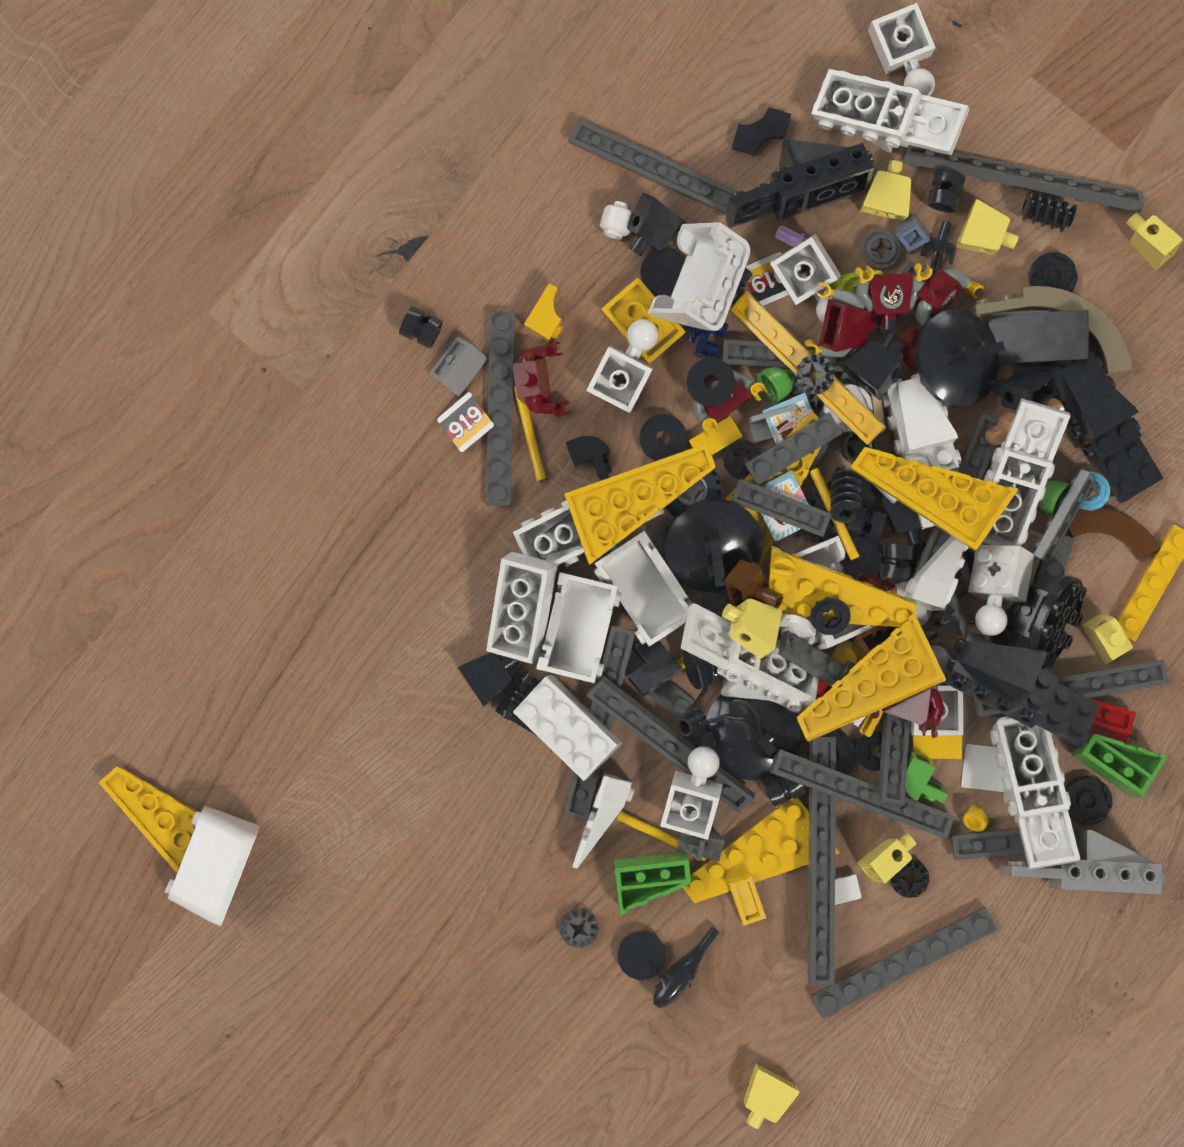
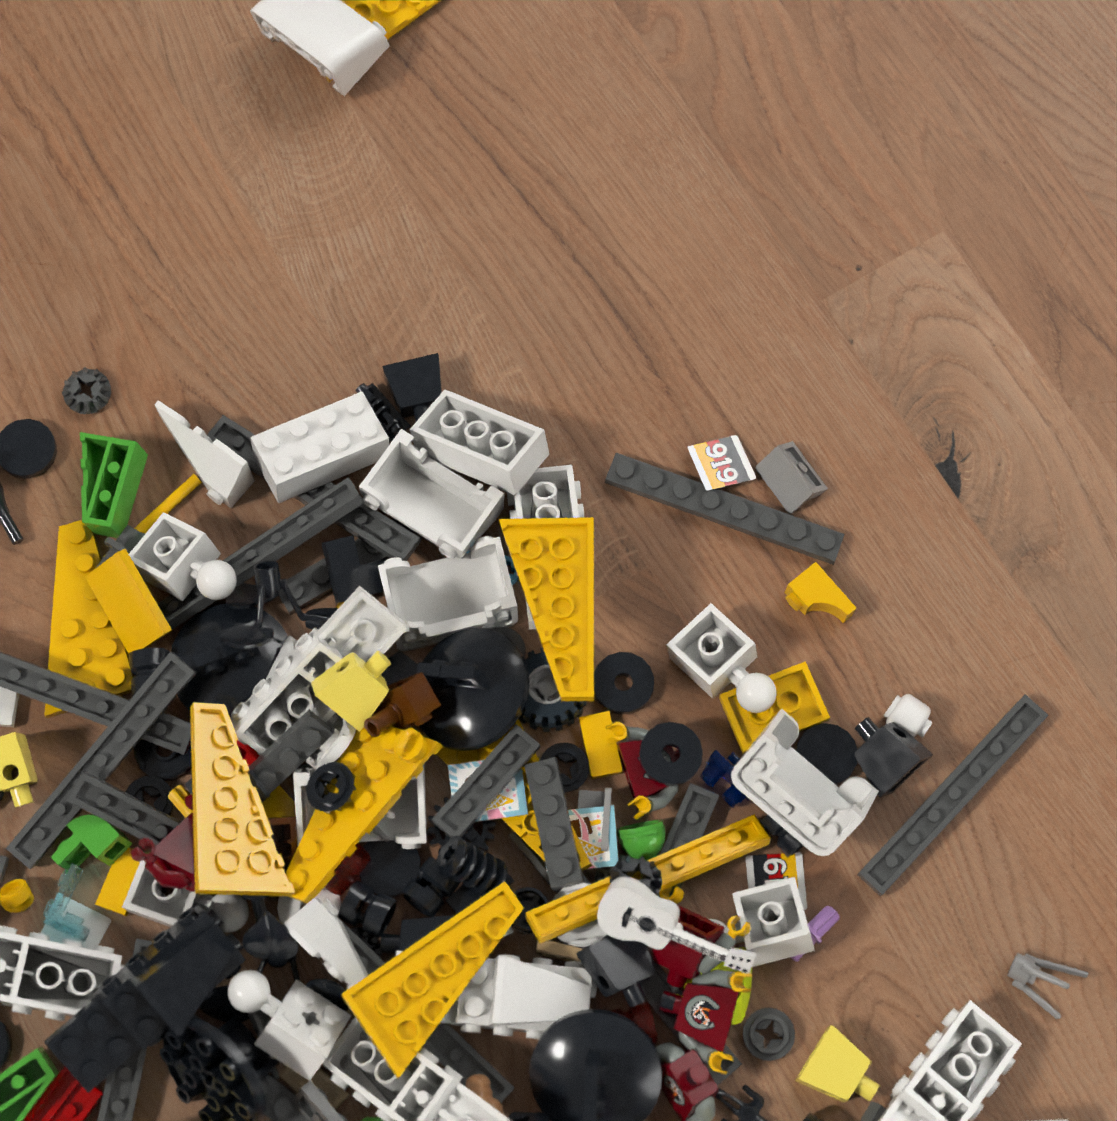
camera: 110 degrees right, 15 degrees down
black wheel [399,306,443,349] -> none
dark red torso [513,342,571,417] -> none
yellow bar [513,387,546,481] -> none
black brick [565,436,613,481] -> none
black wedge [726,139,875,228] -> none
yellow tile [727,872,766,926] -> none
black tile [731,107,791,155] -> none
yellow bar [810,468,860,560] -> none
sand blue slope [895,215,930,253] -> none
none -> clear light blue bracket [43,863,90,942]
none -> yellow tile [85,549,172,654]
none -> white piece [597,877,757,974]
none -> light grey plant [1007,953,1088,1019]

